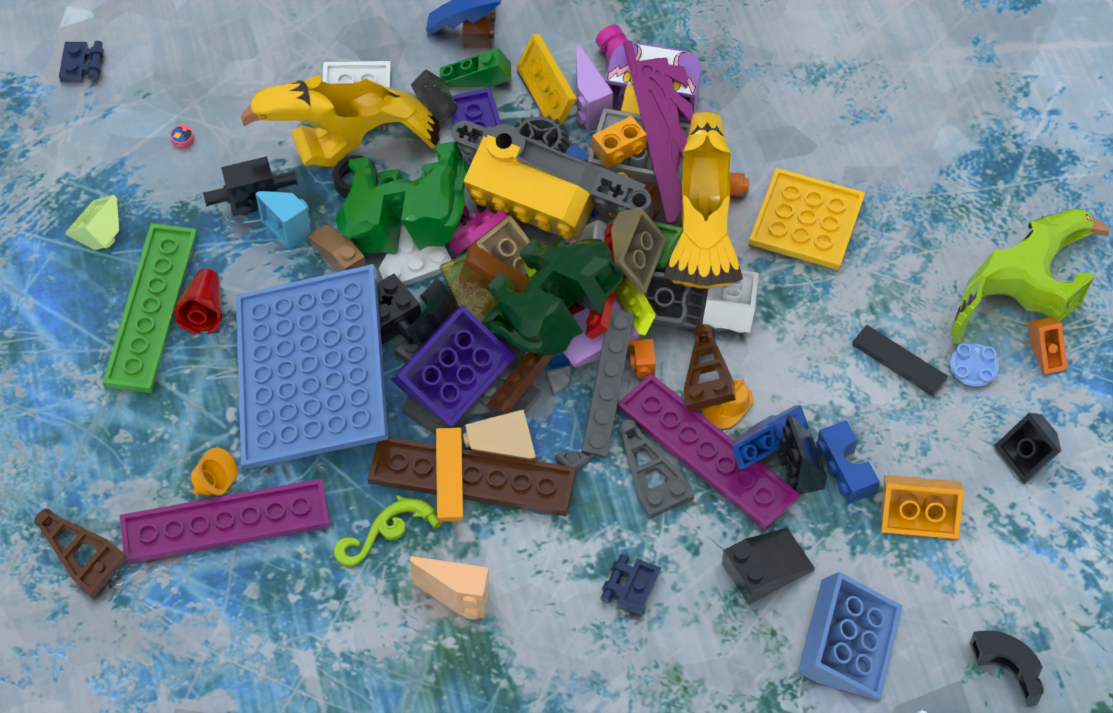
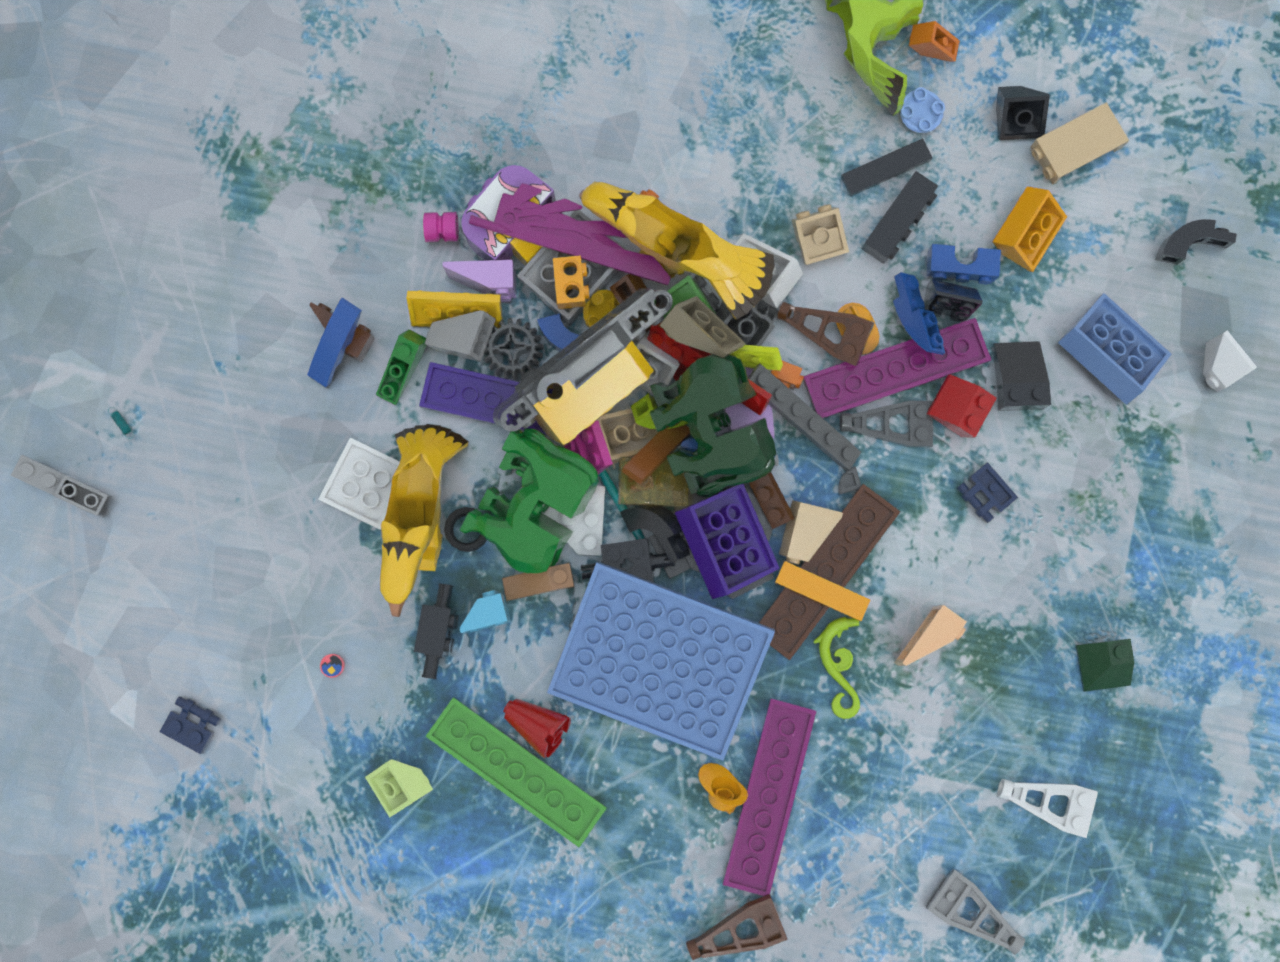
camera: 65 degrees left, 25 degrees up
clear smoke slope [411,69,458,124] -> none
yellow plate [748,168,865,270] -> none
none -> light grey slope [425,310,496,362]
none -> tan plate [792,204,849,265]
none -> black brick [861,171,938,264]
none -> red slope [926,374,997,438]
none -> tan panel [1031,102,1129,185]

